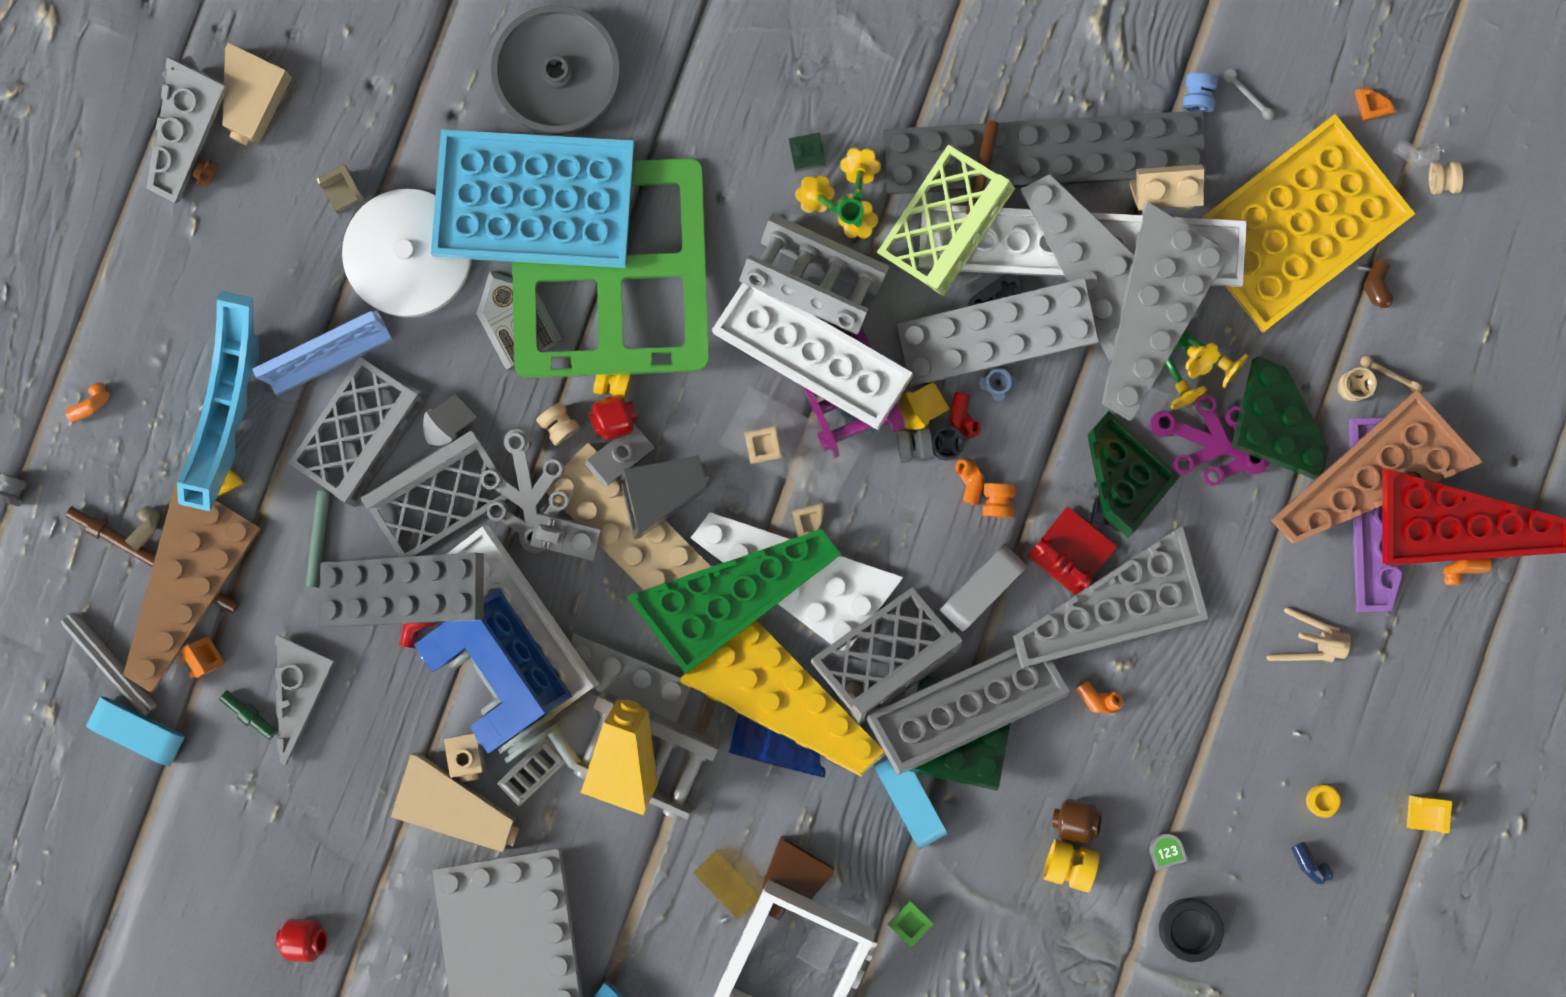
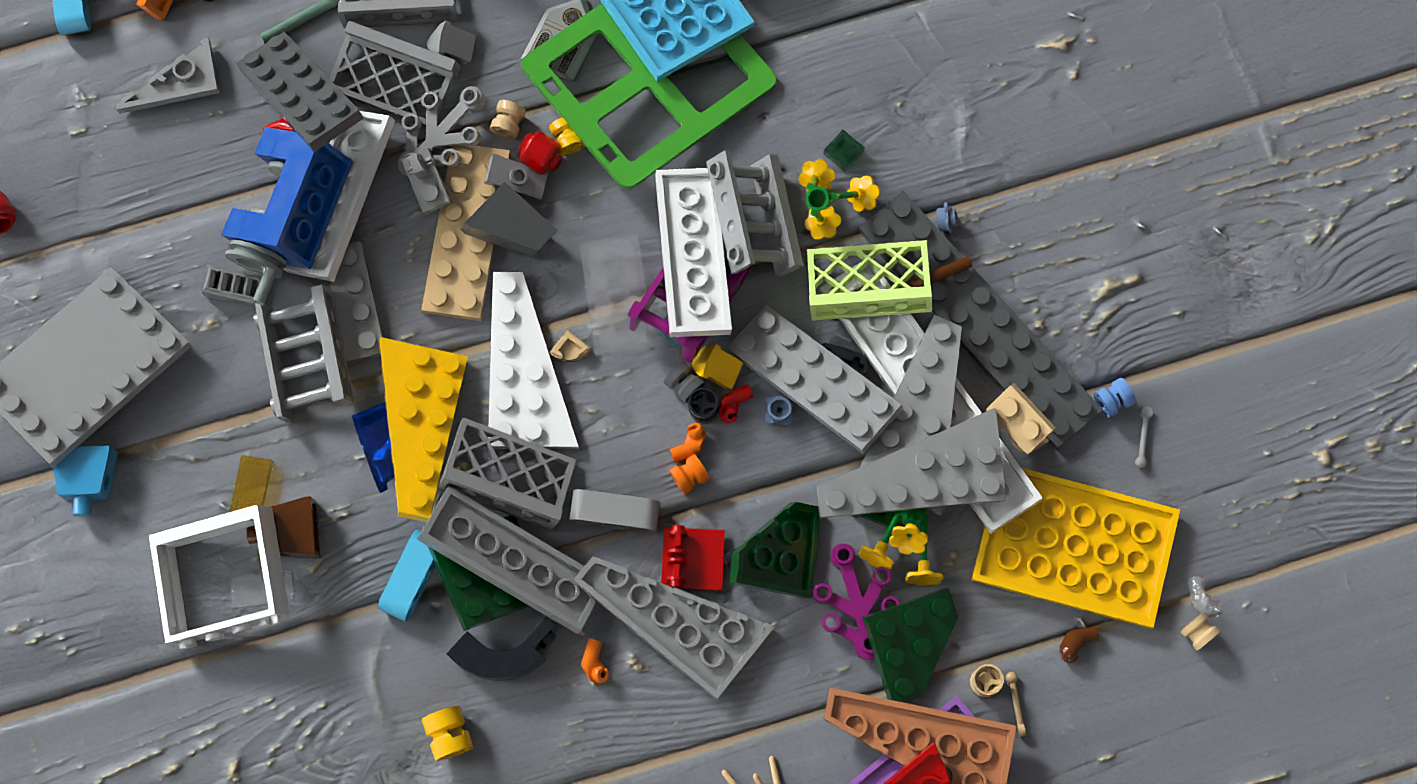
camera: 55 degrees right, 10 degrees down
dark green bar [219,690,278,740] -> none
tan slope [391,753,519,852] -> none
tan brick [444,733,486,782] -> none
yellow slope [581,699,658,815] -> none
green wing [626,529,841,674] -> none
tan tile [744,426,782,465] -> none
bright green tile [887,900,934,948] -> none
reddish brown head [1052,799,1102,844] -> none
orange tile [1354,88,1396,122] -> none
none -> black arch [446,617,557,681]
none -> sand blue plate [936,202,958,235]

